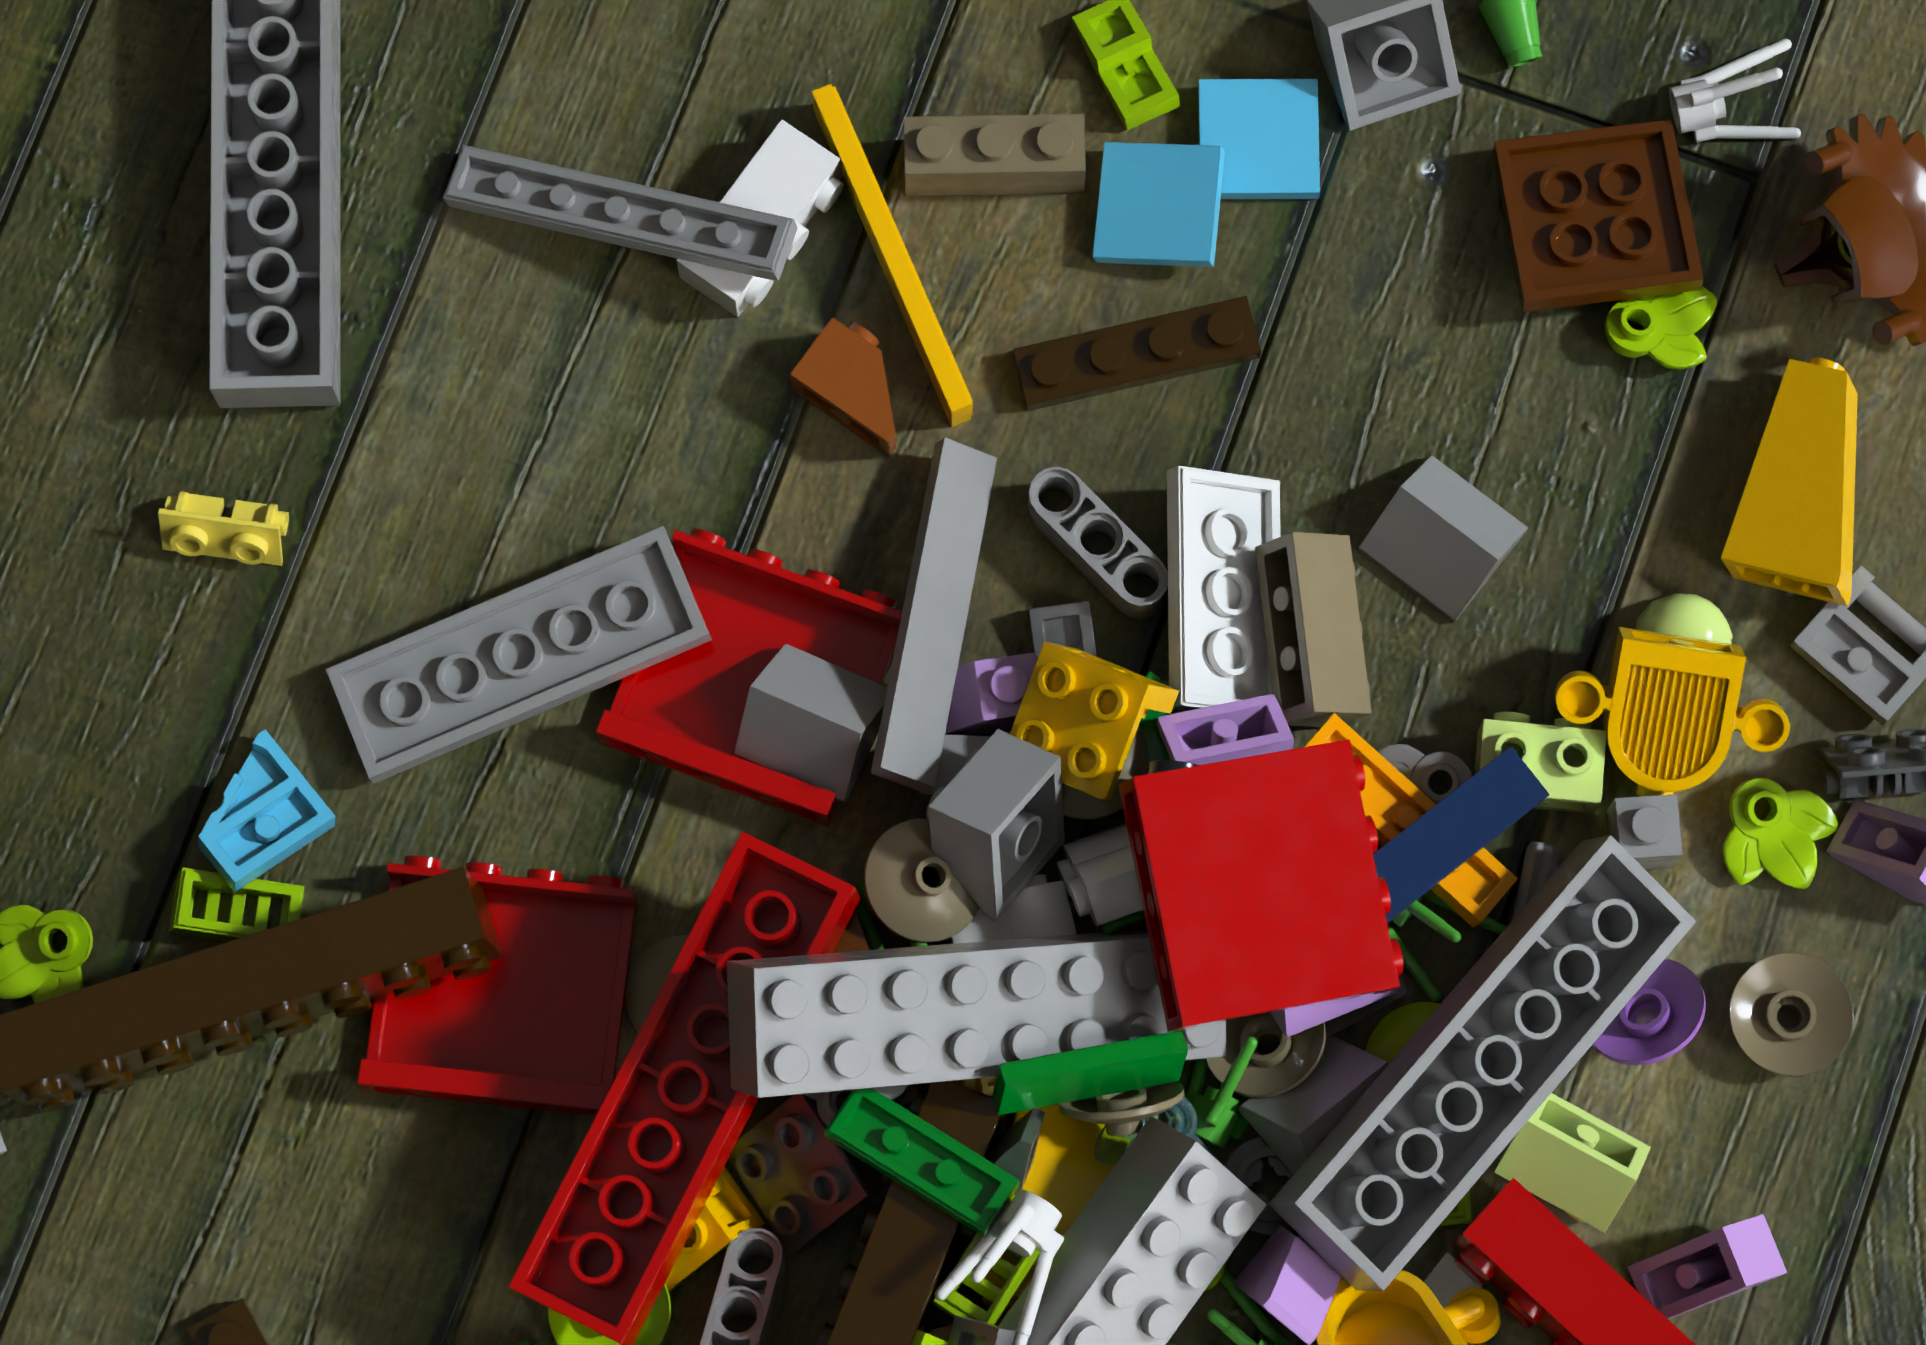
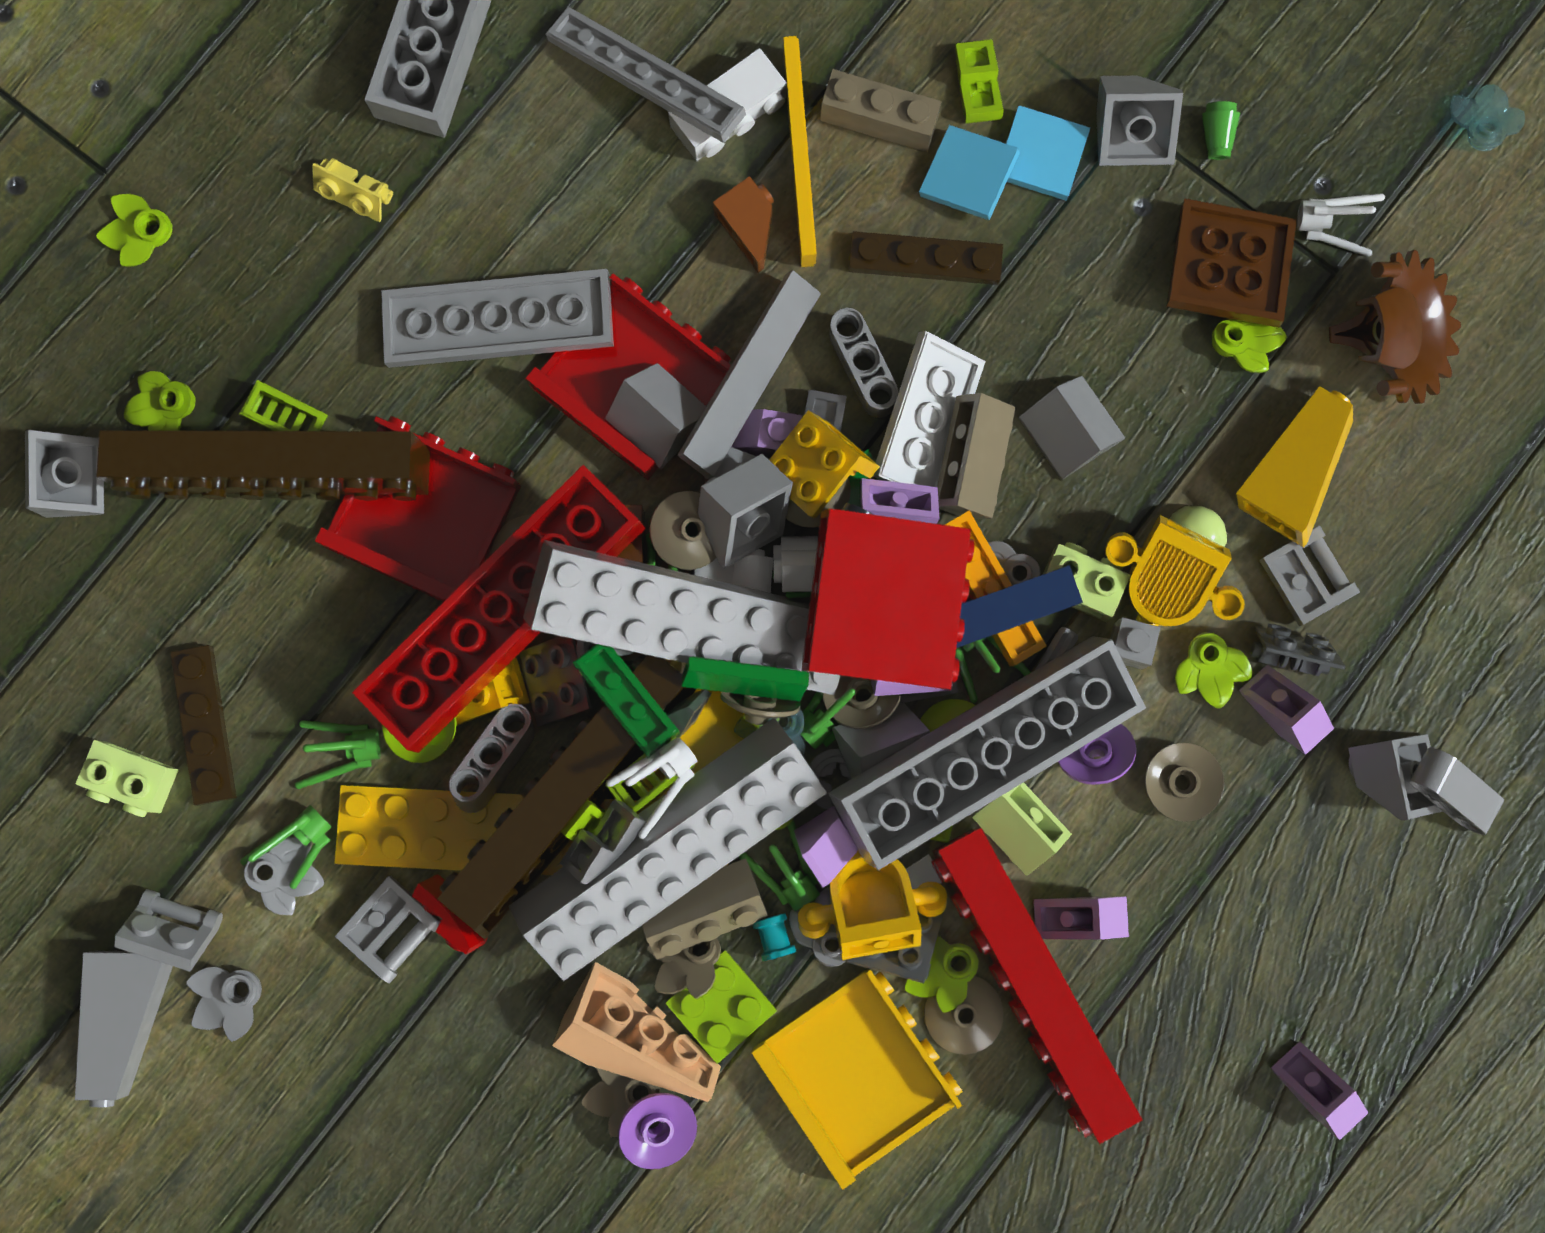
camera: 20 degrees right, 5 degrees up
medium azure wing [198,729,336,892] -> none

